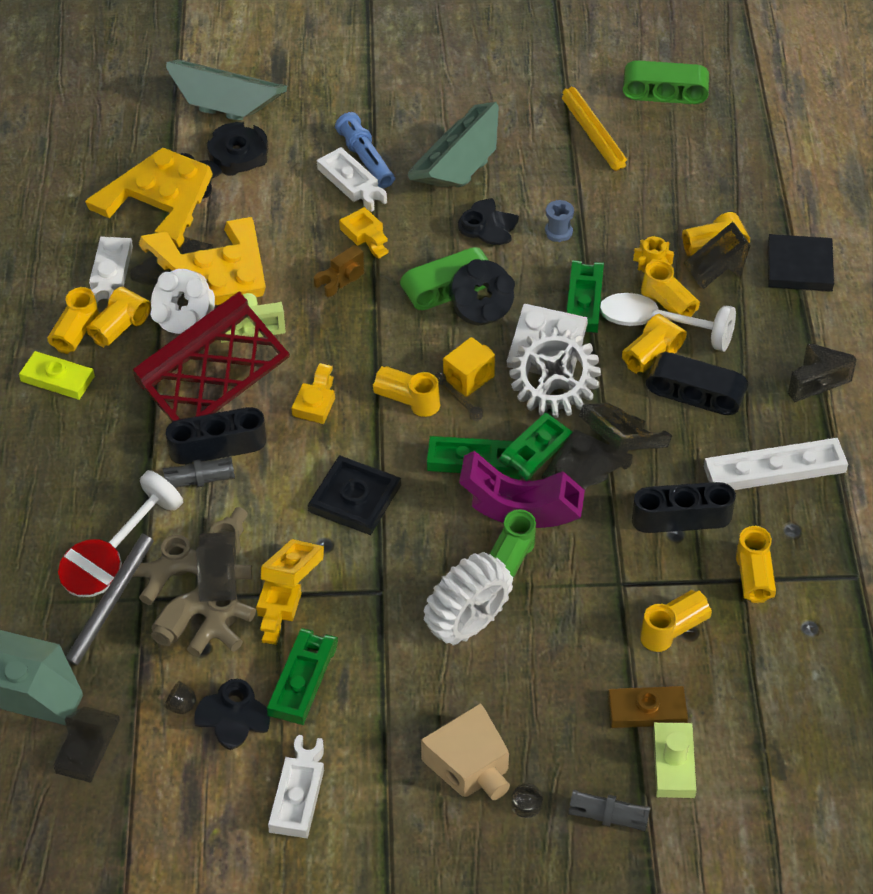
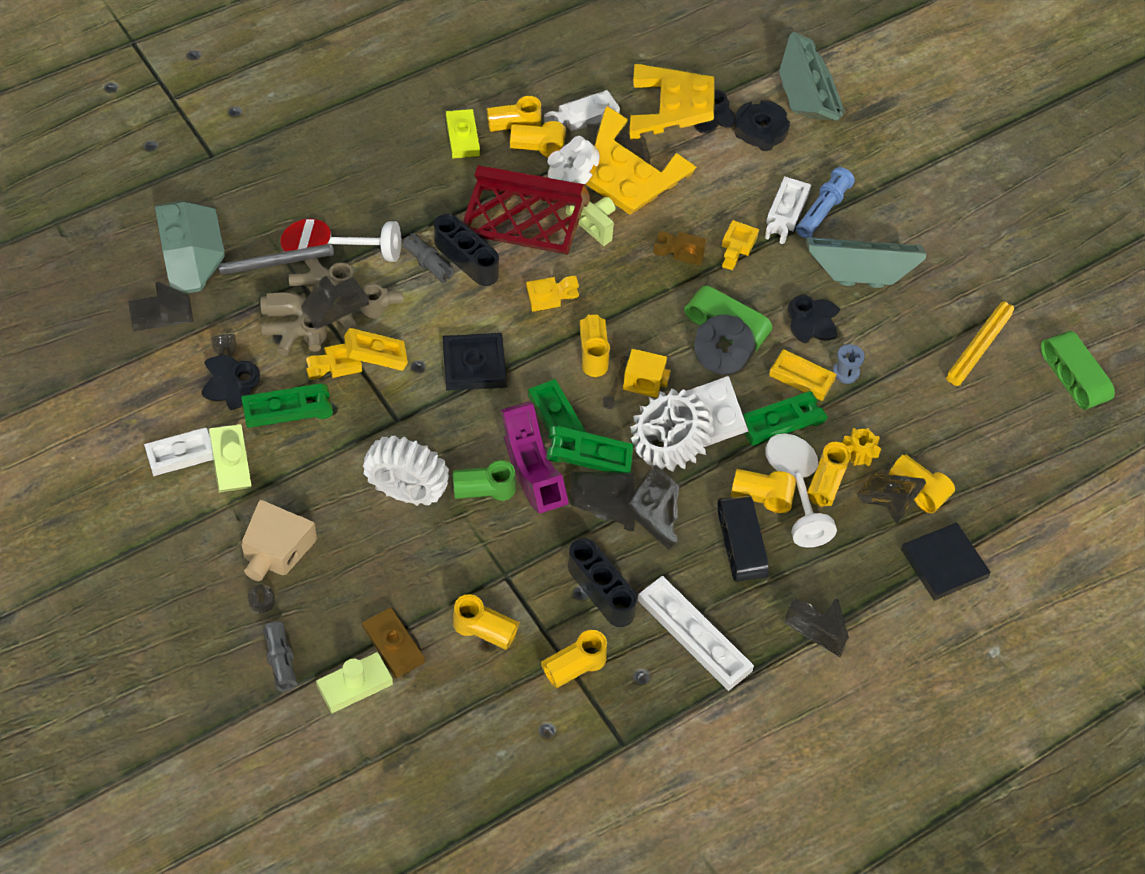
camera: 55 degrees right, 5 degrees up
none -> yellowish green tile [209,424,251,493]
none -> yellow tile [769,349,837,401]

